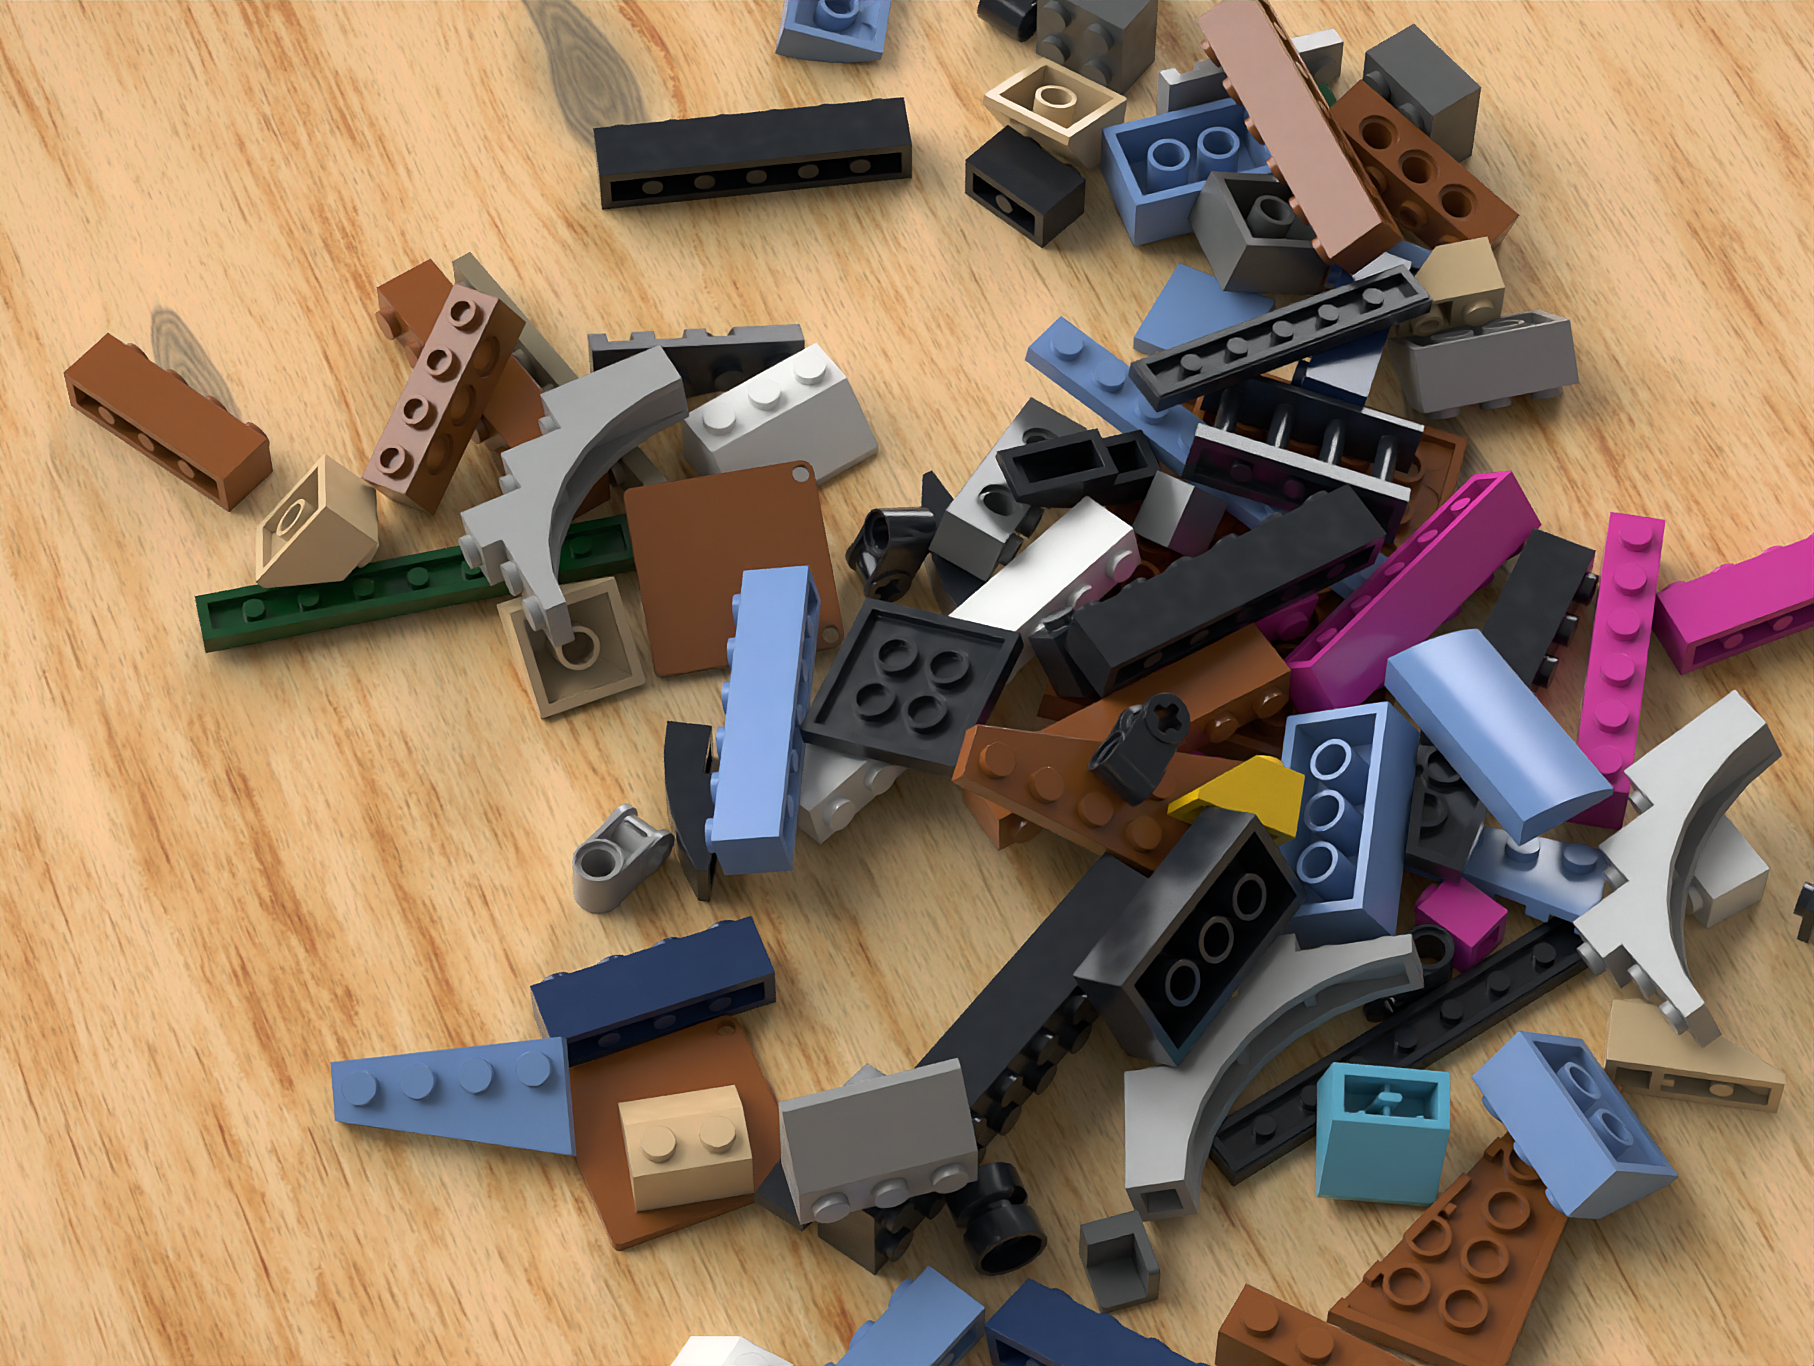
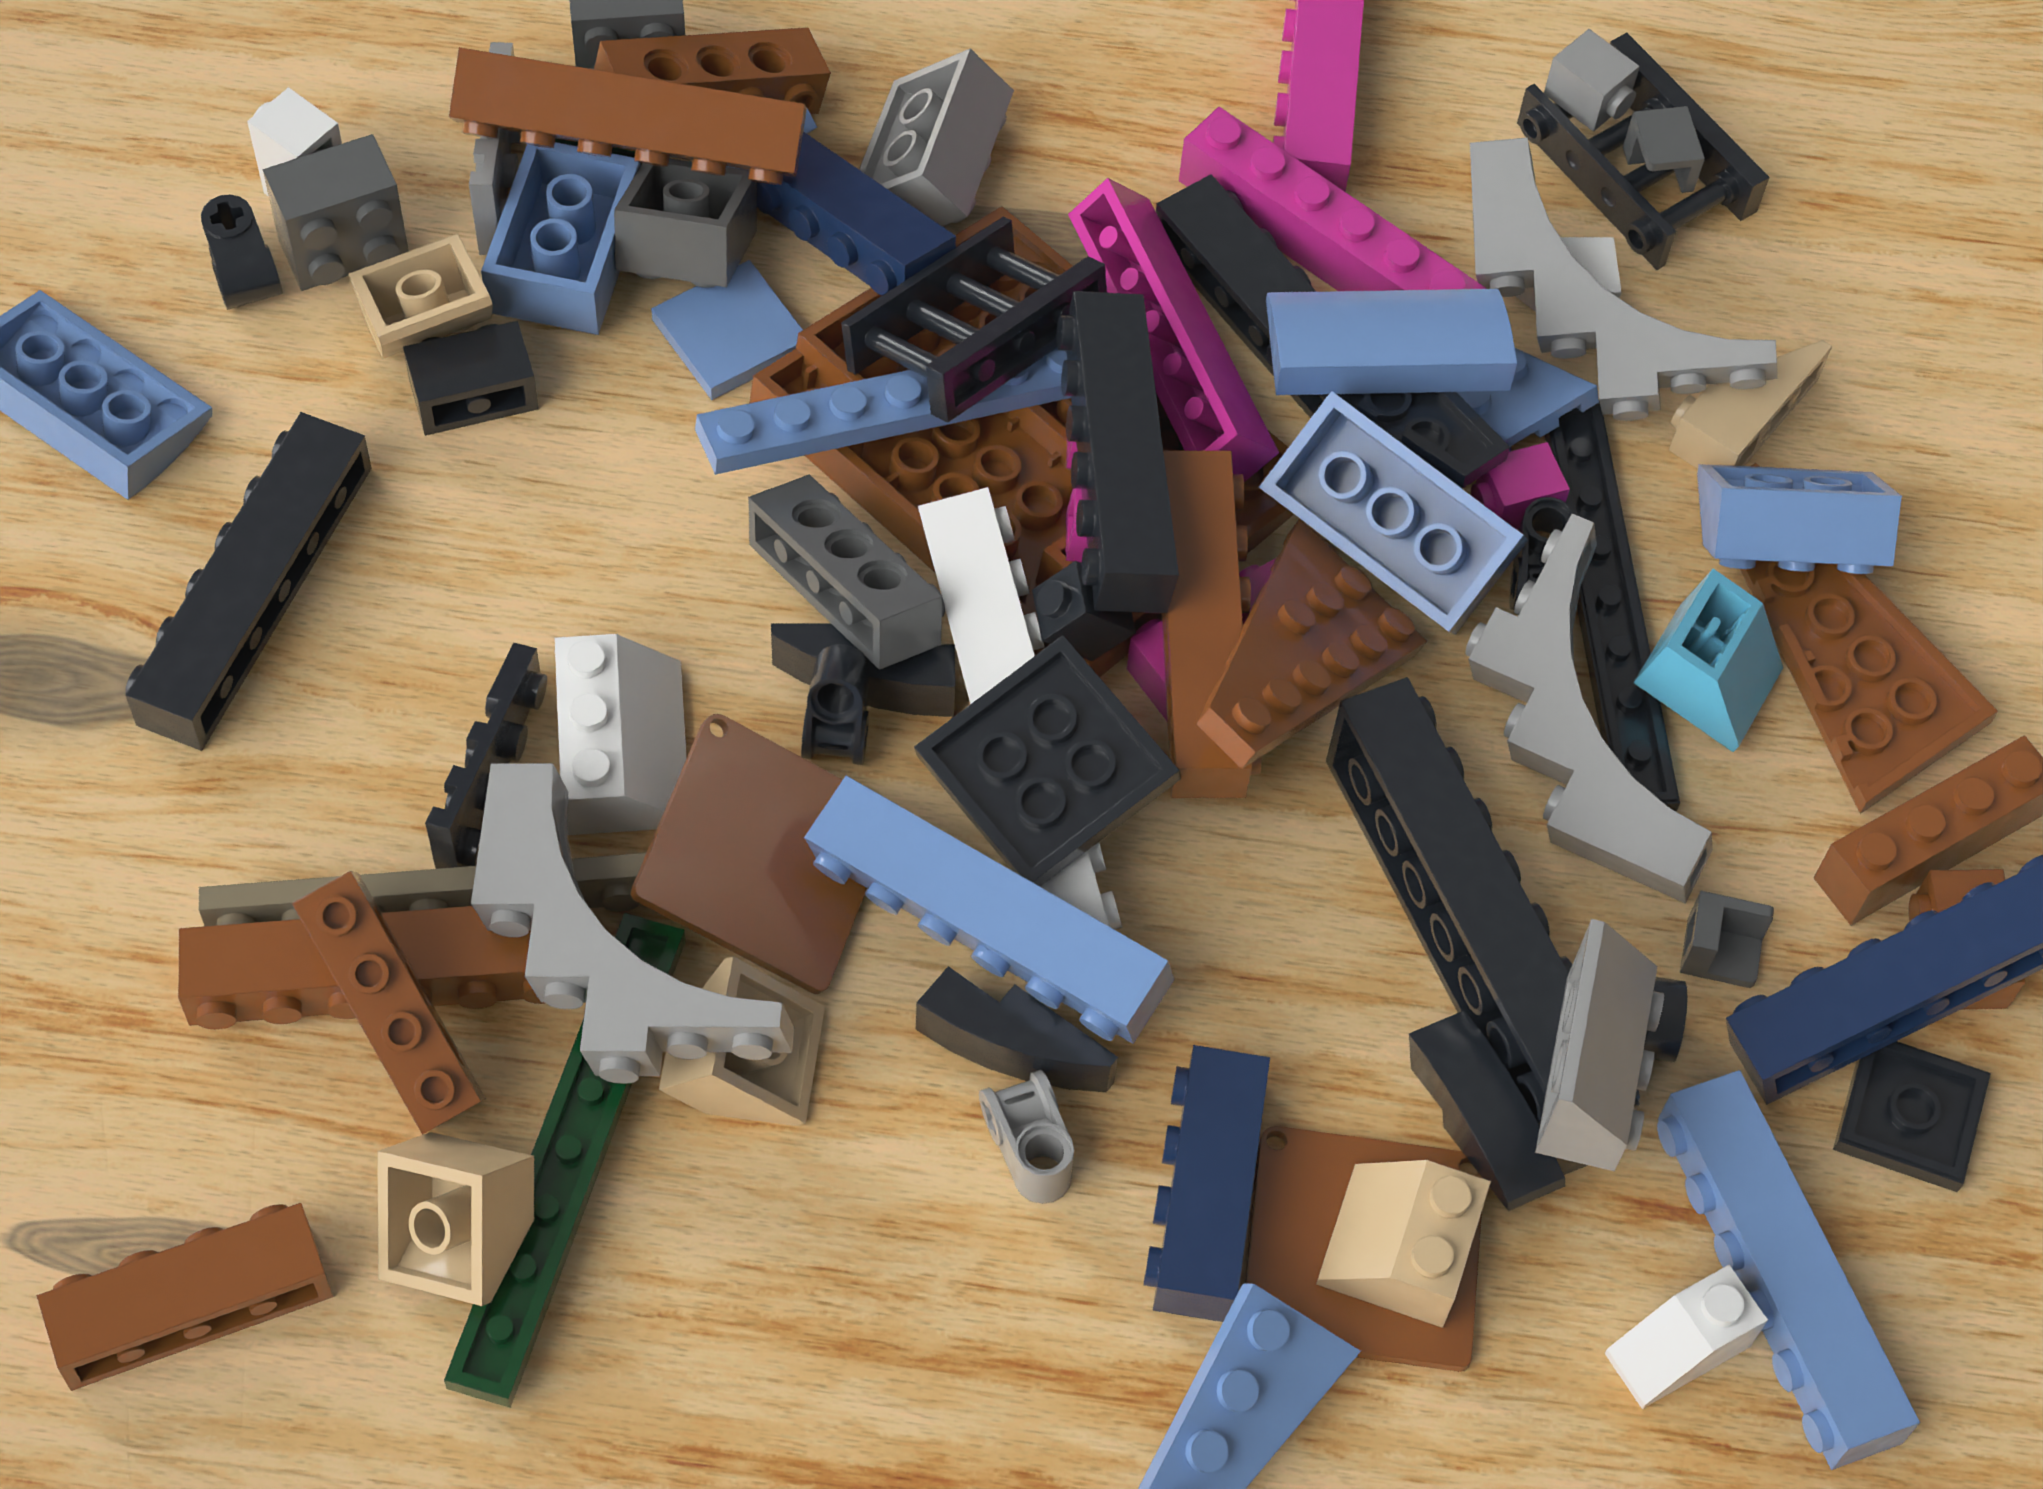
camera: 65 degrees left, 5 degrees up
black slope [995,428,1162,509] -> none
black brick [1072,806,1309,1067] -> none
black piece [1087,692,1190,807] -> none
black tile [1128,264,1433,413] -> none
dark grey panel [1132,470,1229,558] -> none
yellow slope [1167,755,1305,847] -> none
tan slope [1395,237,1506,338] -> none

